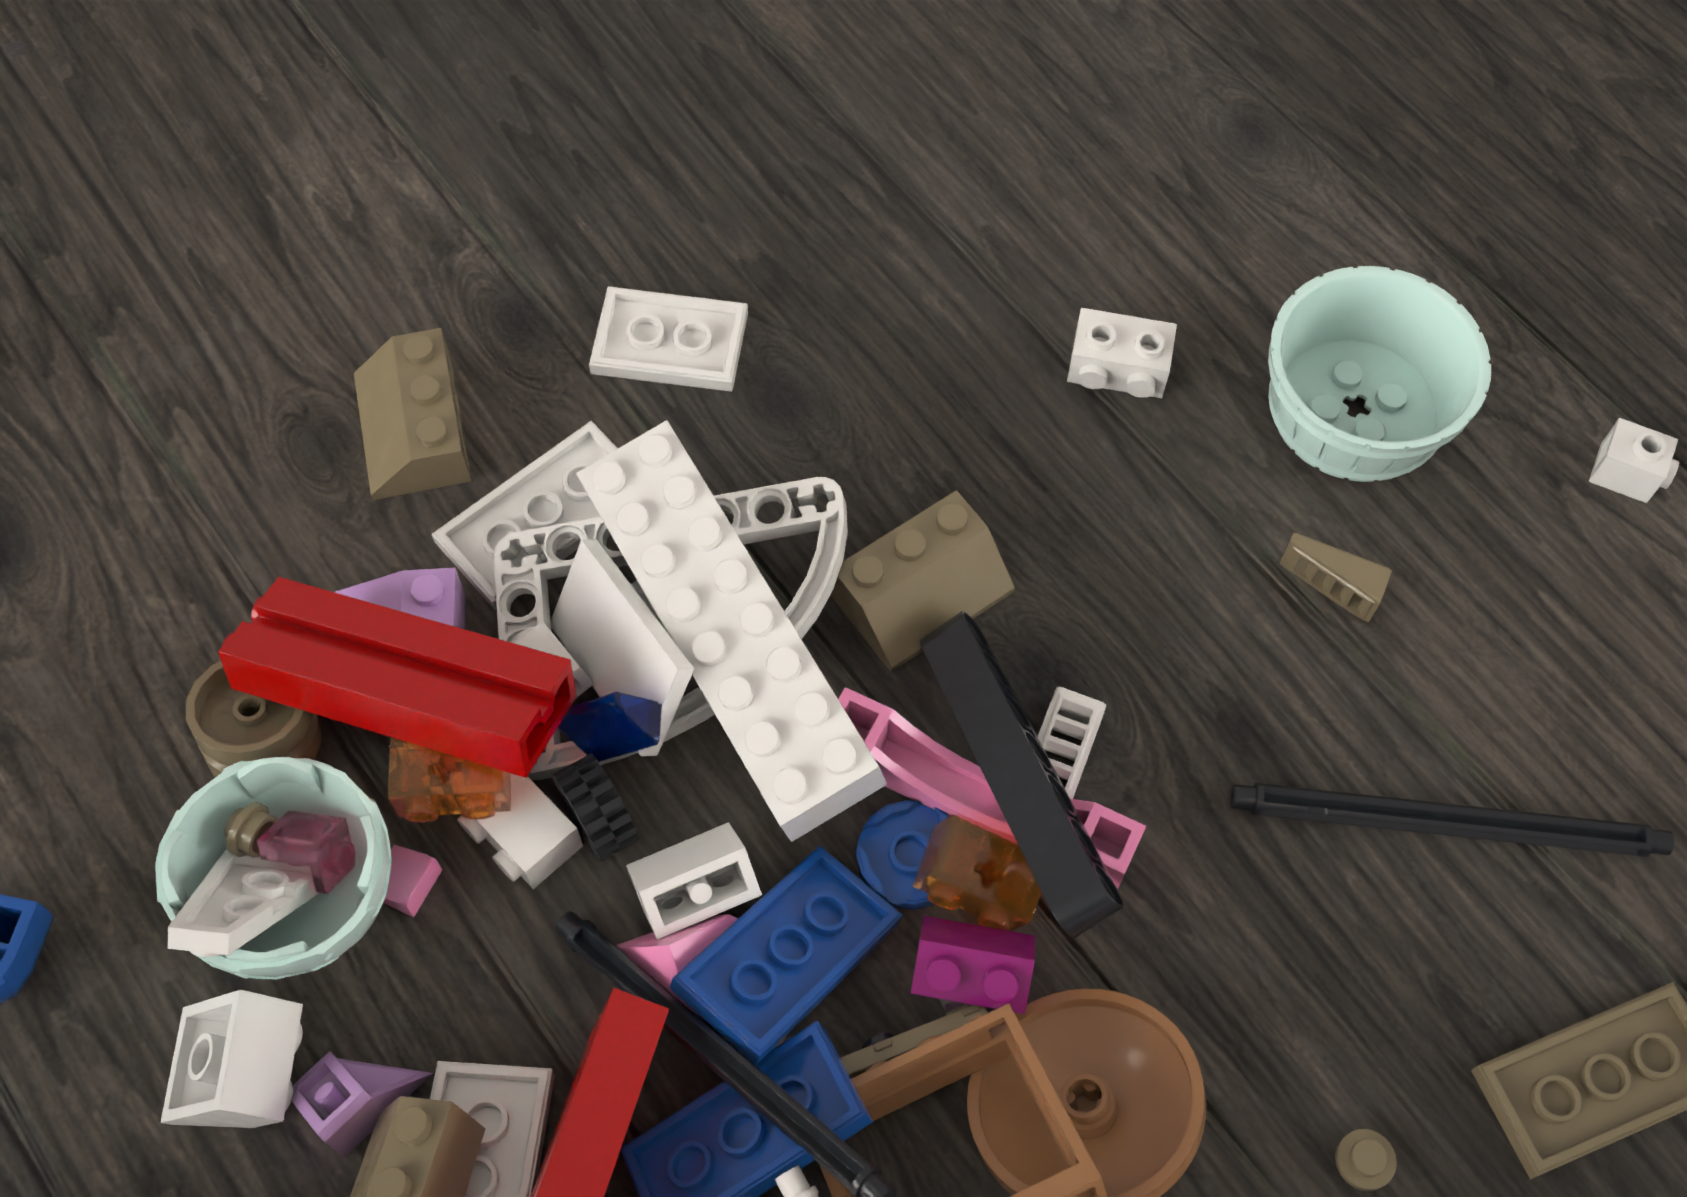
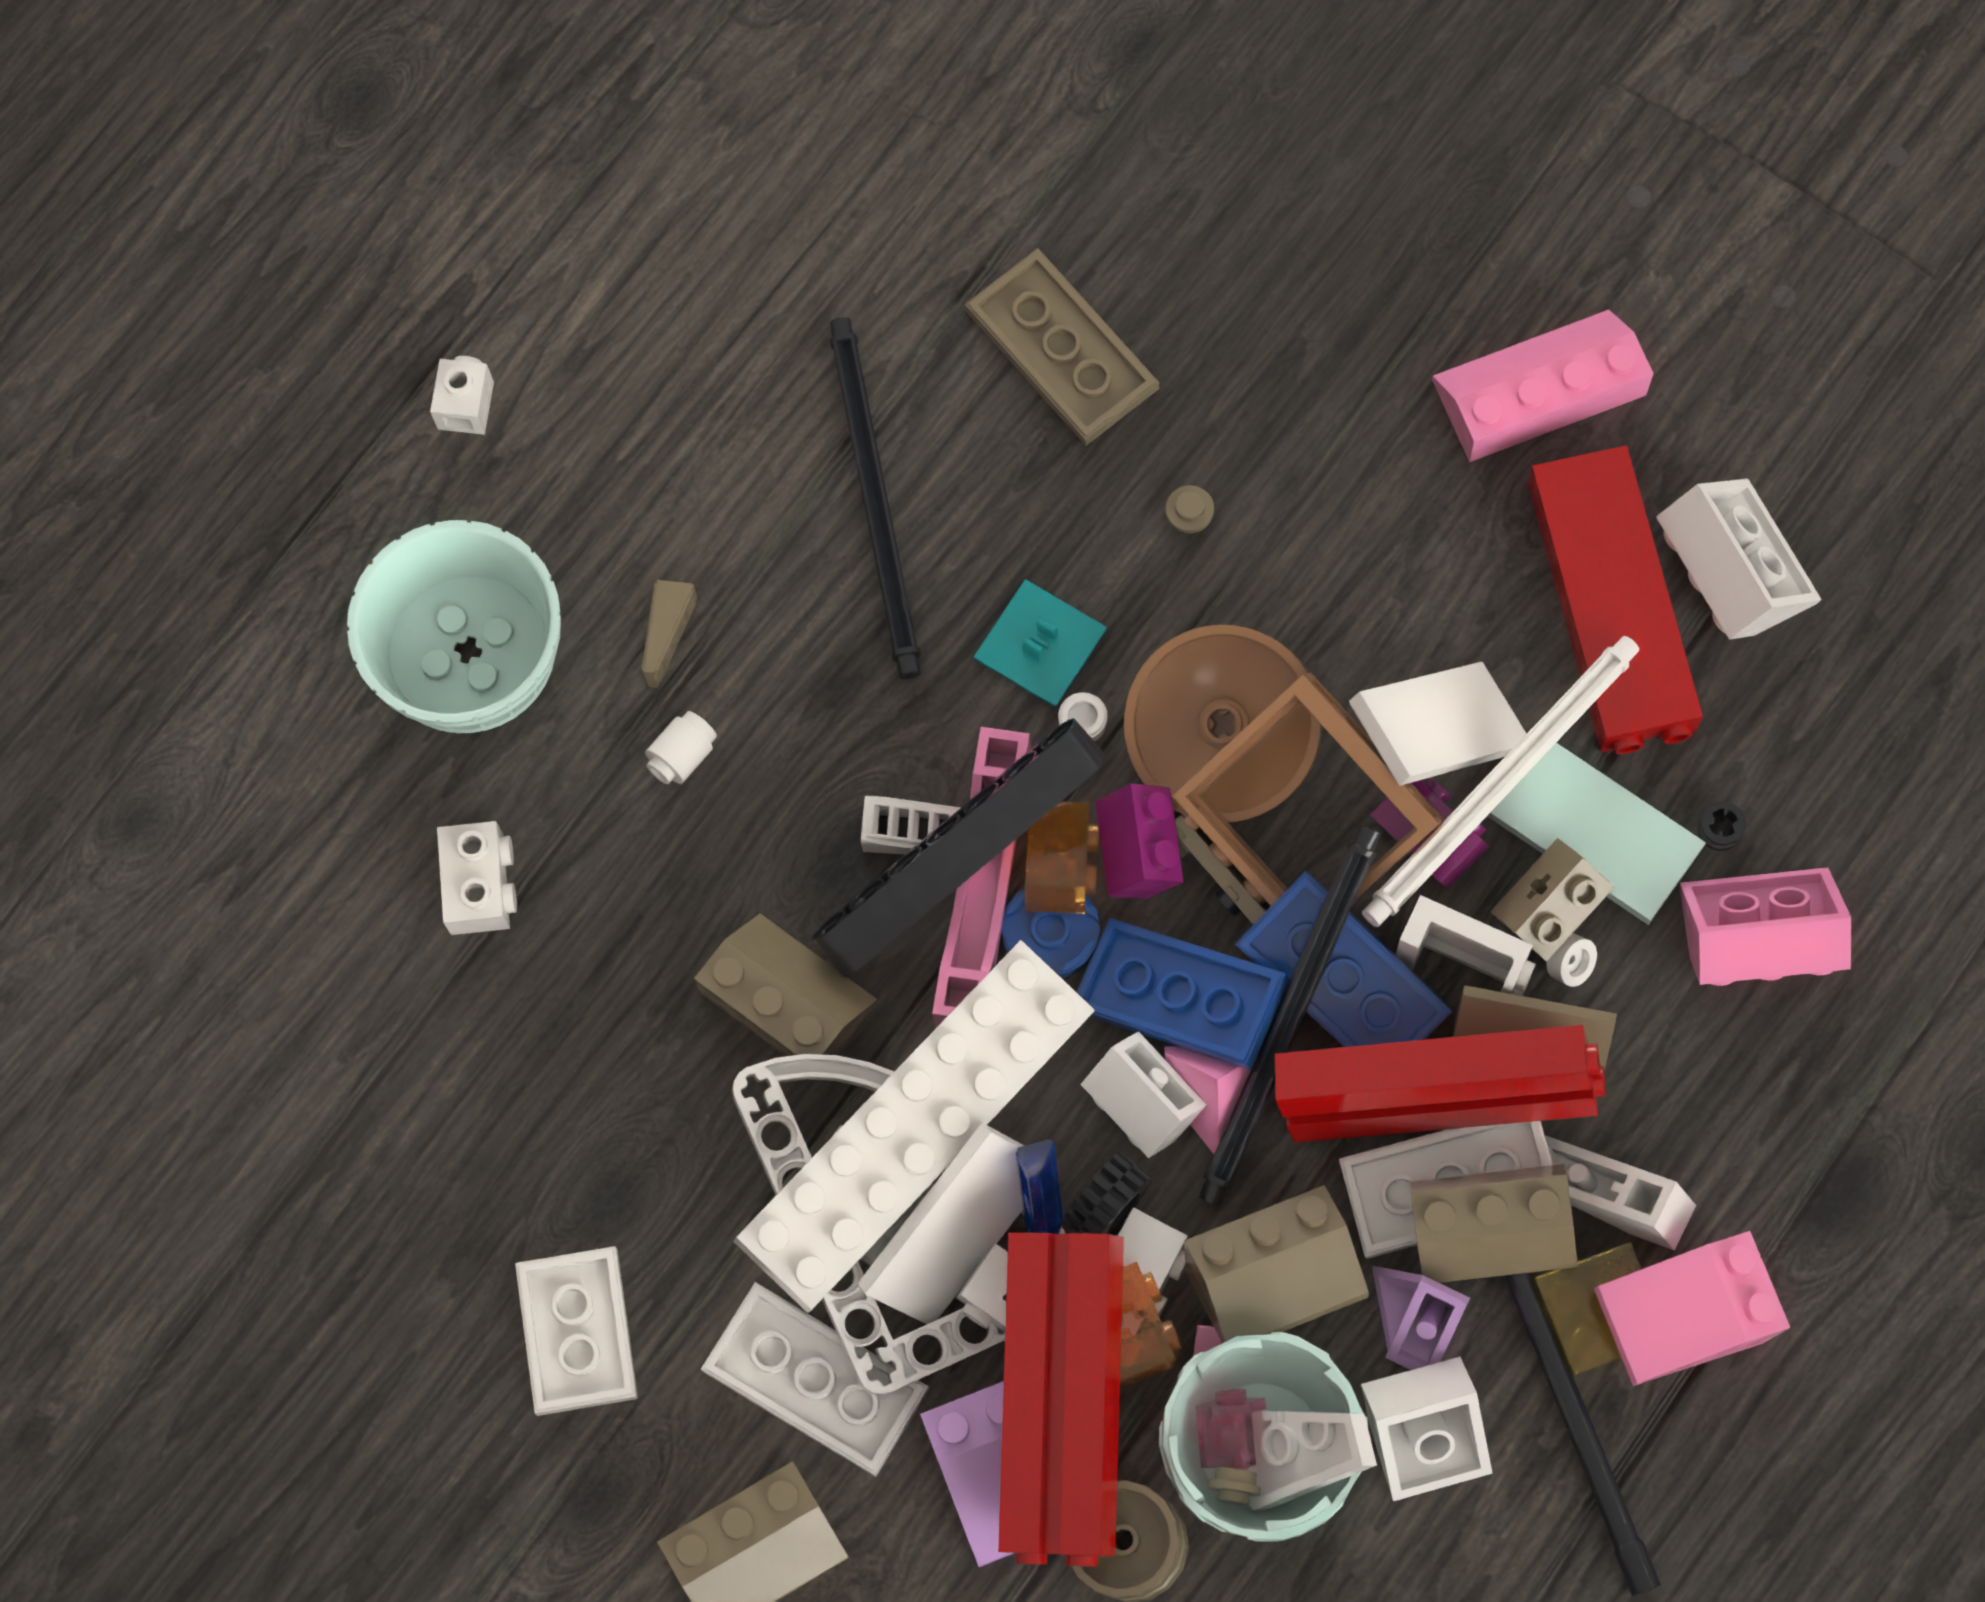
camera: 100 degrees left, 10 degrees up
none -> white brick [645,711,717,784]
none -> teal piece [973,579,1107,708]
none -> white tile [1058,692,1107,741]
none -> dark tan slope [1184,1185,1369,1343]

